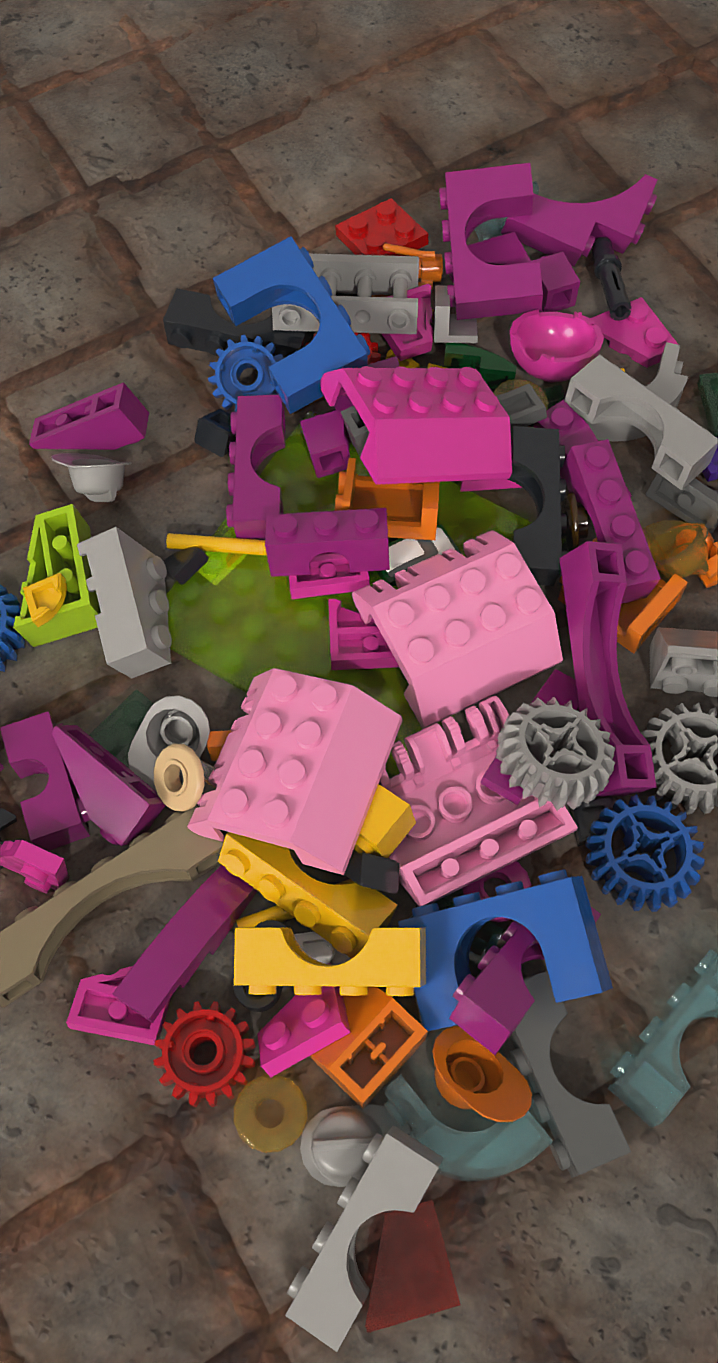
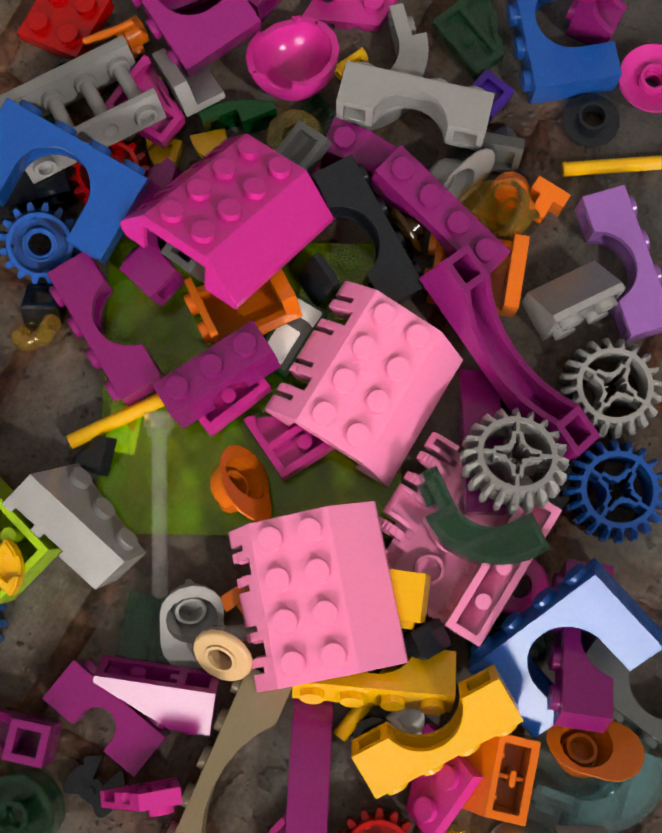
camera: 30 degrees left, 15 degrees up
none -> clear yellow arm [11,314,61,352]
none -> clear piece [143,411,175,599]
none -> orange piece [209,445,272,522]
none -> black slope [297,253,339,306]
none -> clear green arch [416,466,551,566]
none -> light grey piece [428,148,495,203]

